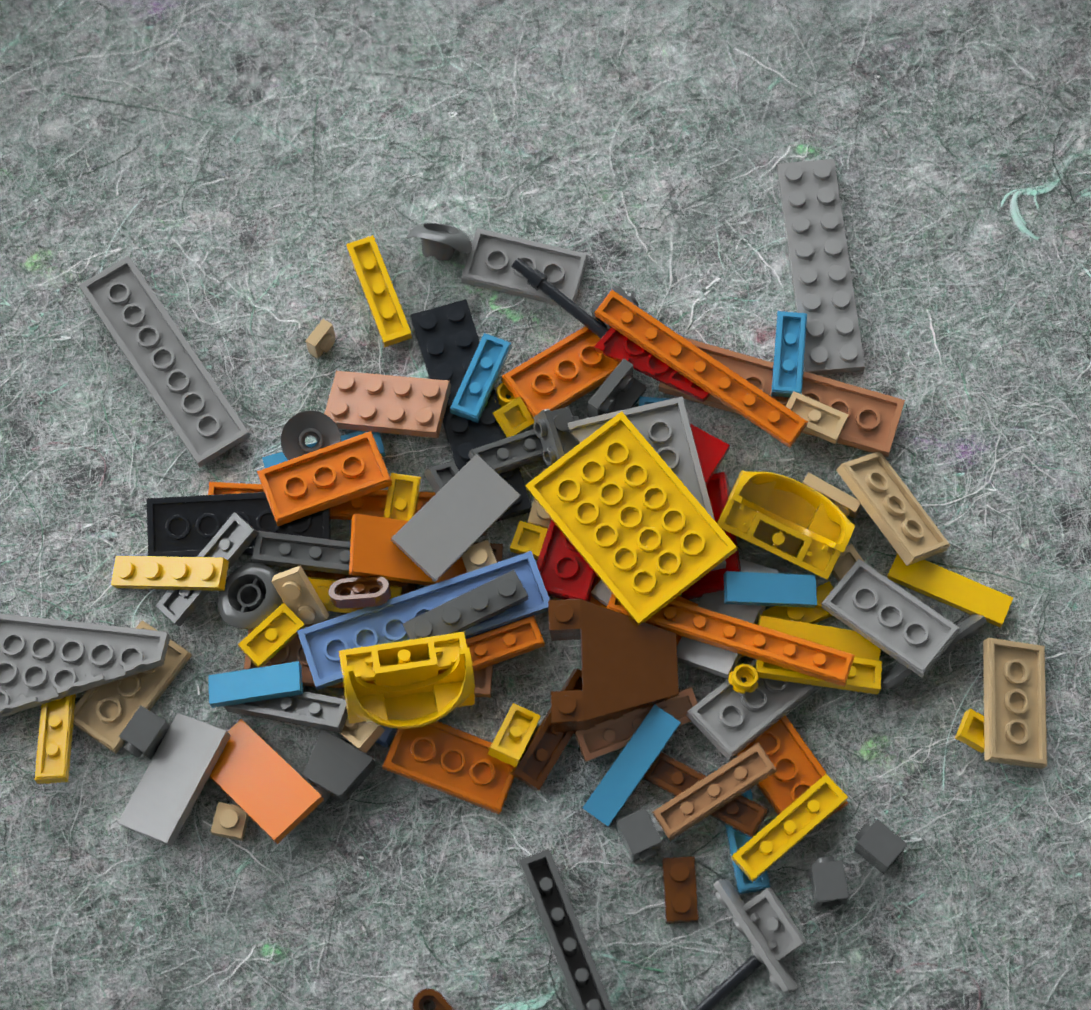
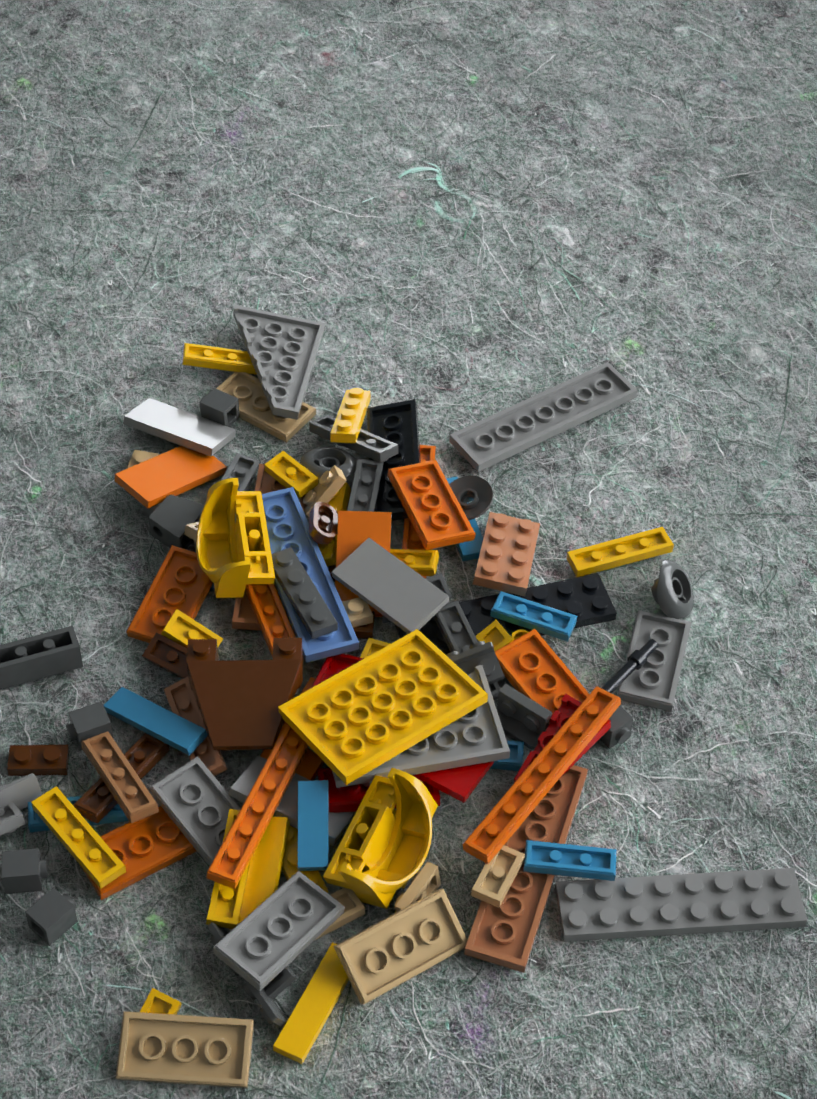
camera: 85 degrees right, 20 degrees down
dark azure tile [208,661,303,708] -> none
tan plate [306,319,335,359] -> none
yellow plate [728,664,759,694] -> none

